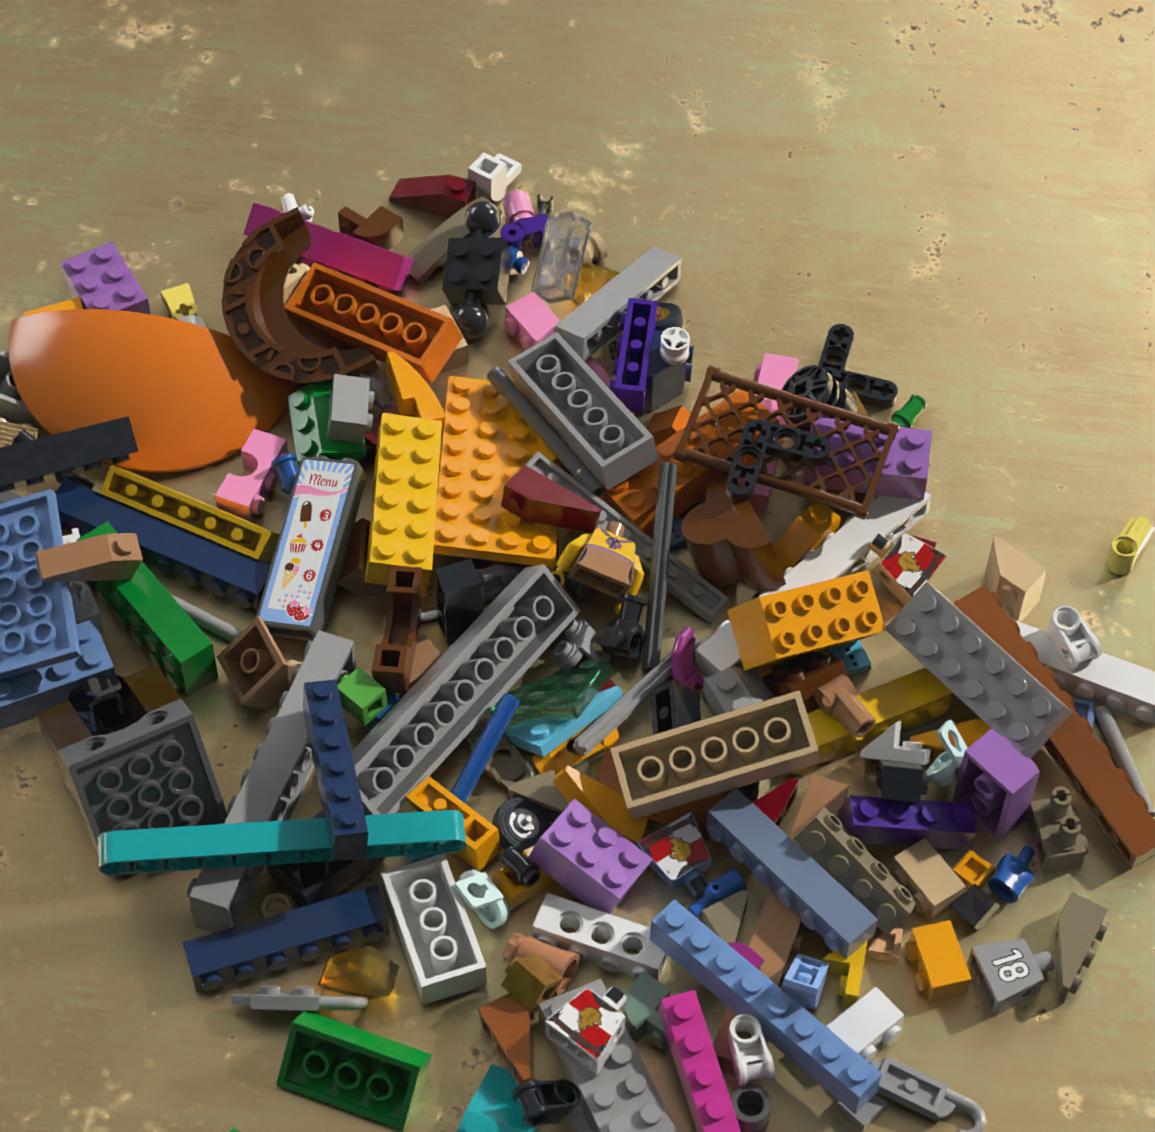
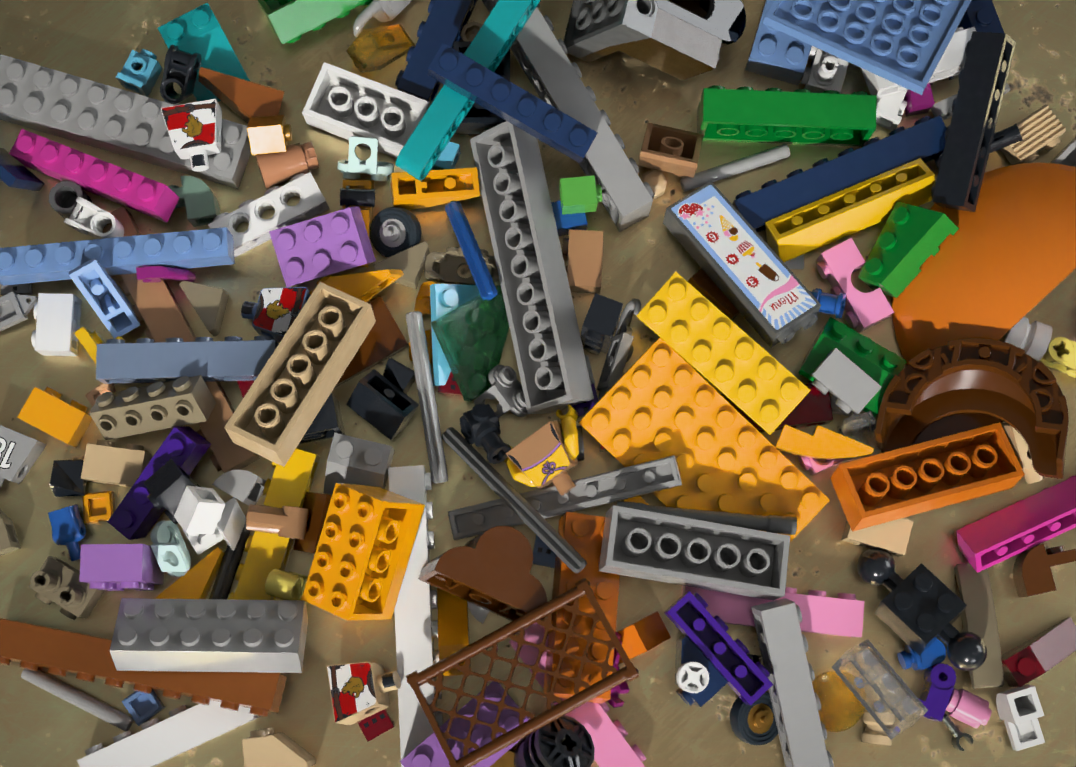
camera: 130 degrees right, 25 degrees up
medium nougat slope [35,533,143,582] -> none
reddish brown arch [371,565,426,694] -> none
dark red slope [501,465,601,533] -> none
magenta piece [671,627,704,699] -> none
blue piece [687,869,746,918] -> none
black beam [726,419,830,502] -> none
white piece [1047,606,1102,669] -> none
none -> white brick [174,486,226,536]
none -> light grey brick [212,470,266,506]
none -> light yellow piece [265,569,308,605]
none -> black slope [383,358,416,394]
none -> green wedge [858,201,959,298]

